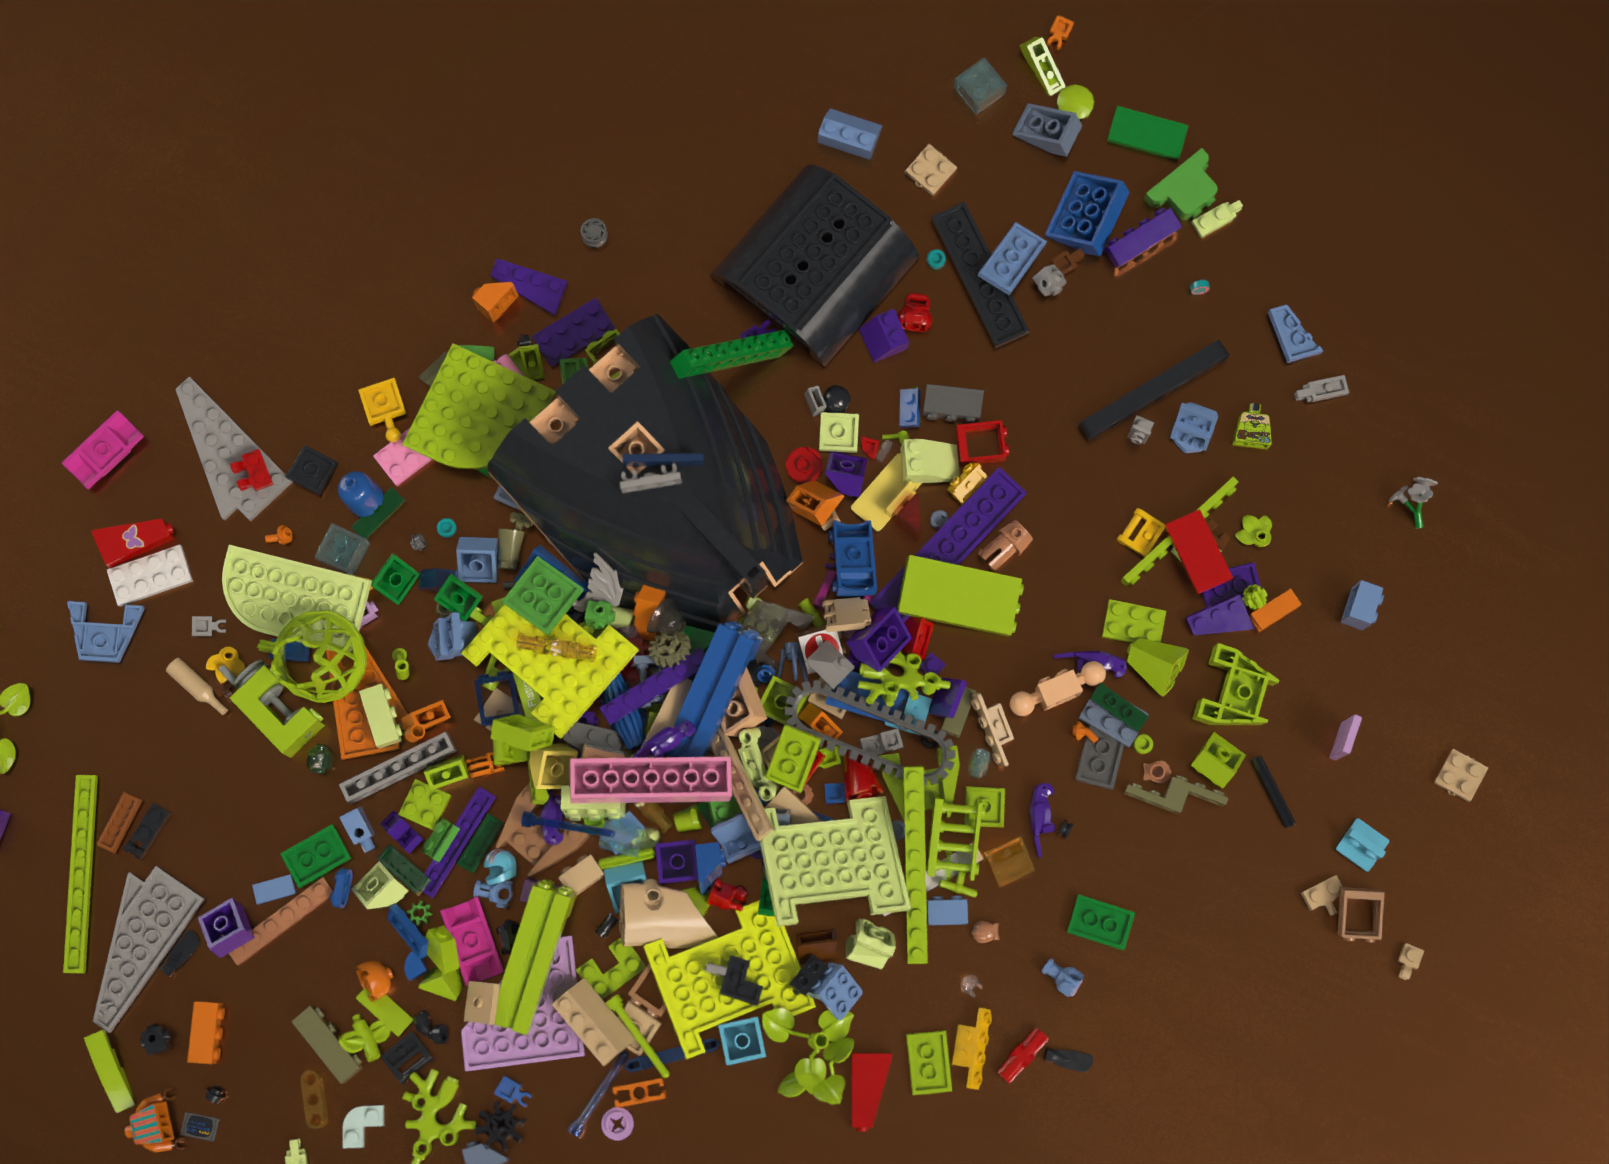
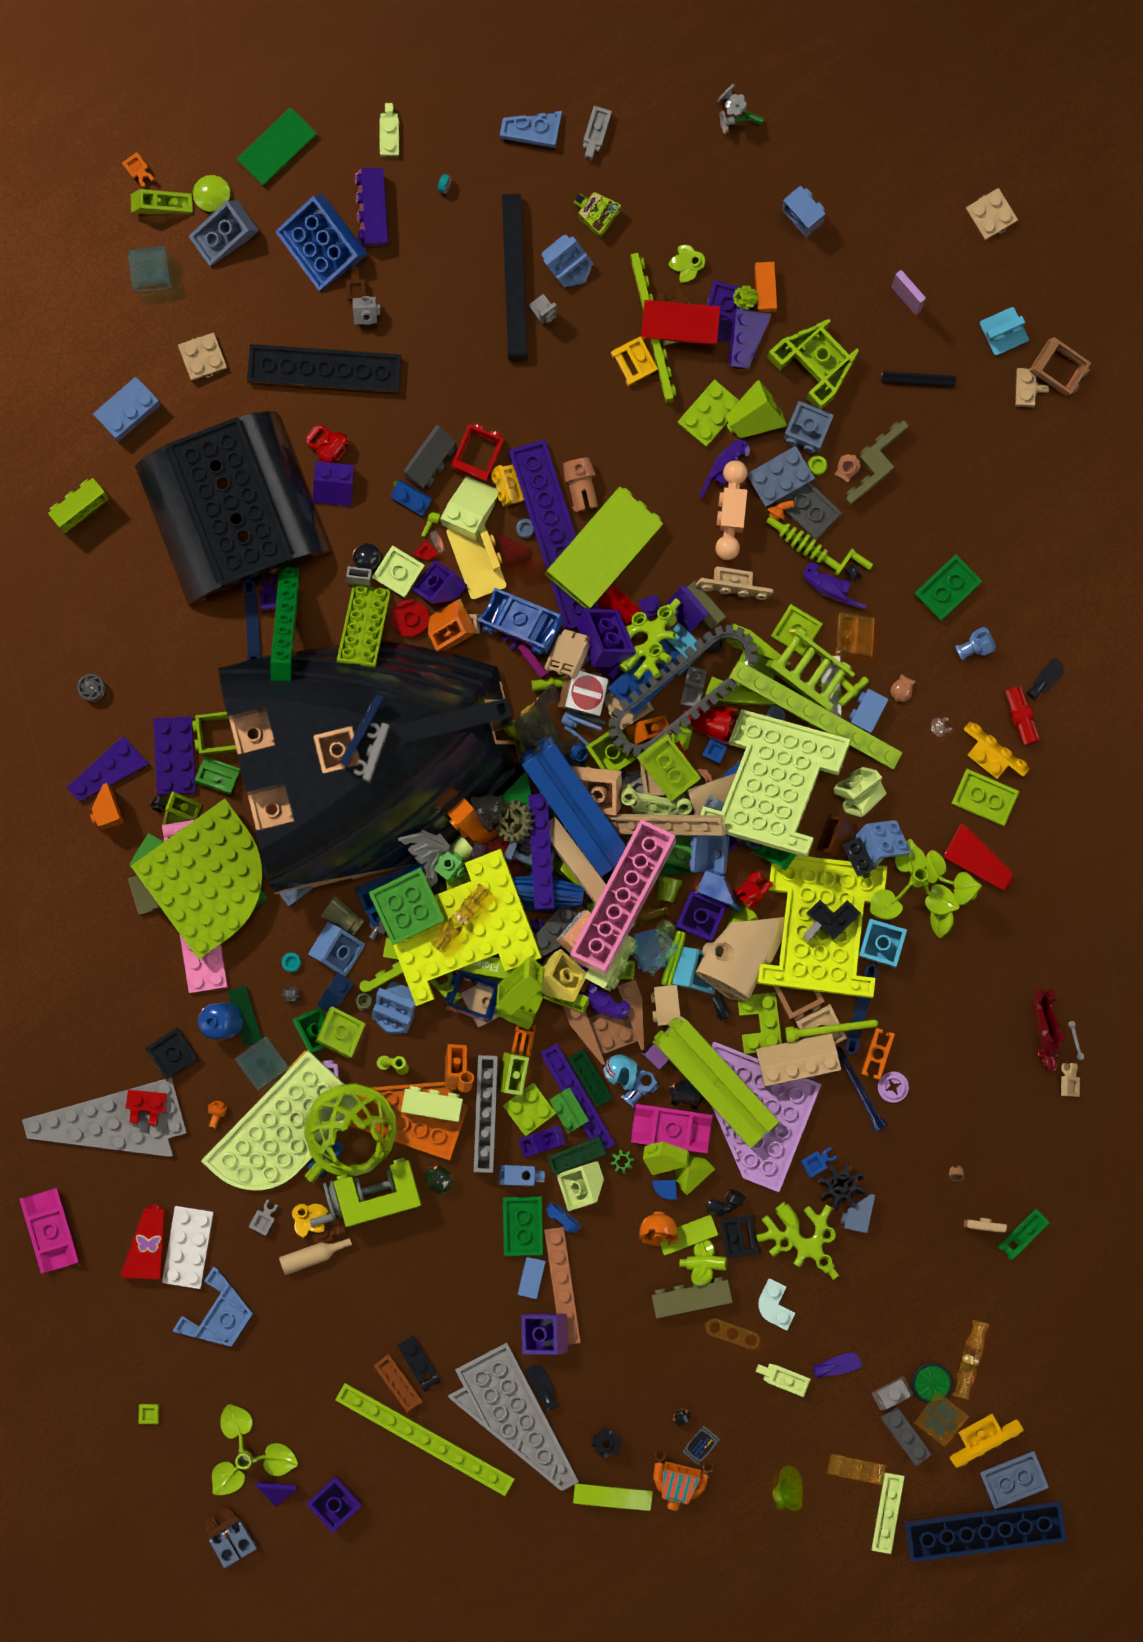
camera: 60 degrees left, 5 degrees up
orange brick [188,1002,225,1064] -> none
yellow plate [359,378,407,443] -> none
blue plate [387,903,429,959] -> none
green slope [433,574,483,622] -> none
tan plate [464,981,500,1025] -> none
olive plant [510,512,533,531] -> none
clear blue piece [521,811,615,838] -> none
dark purple animal [631,721,696,758] -> none
light grey slope [806,640,855,689] -> none
teal tile [927,249,946,269] -> none
clear light blue brick [967,748,991,779] -> none
medium blue plate [978,222,1047,295] -> none
dark green plate [1089,683,1149,733] -> none
bright green brick [1144,148,1218,220] -> none
lime slope [1191,732,1246,789] -> none
tan plate [1397,943,1424,980] -> none
none -> lime slope [48,478,109,534]
none -> dark blue piece [243,579,261,660]
none -> lime plate [315,1006,365,1059]
none -> lime plate [337,585,391,667]
none -> lime piece [766,516,873,576]
none -> sand blue plate [783,401,834,454]

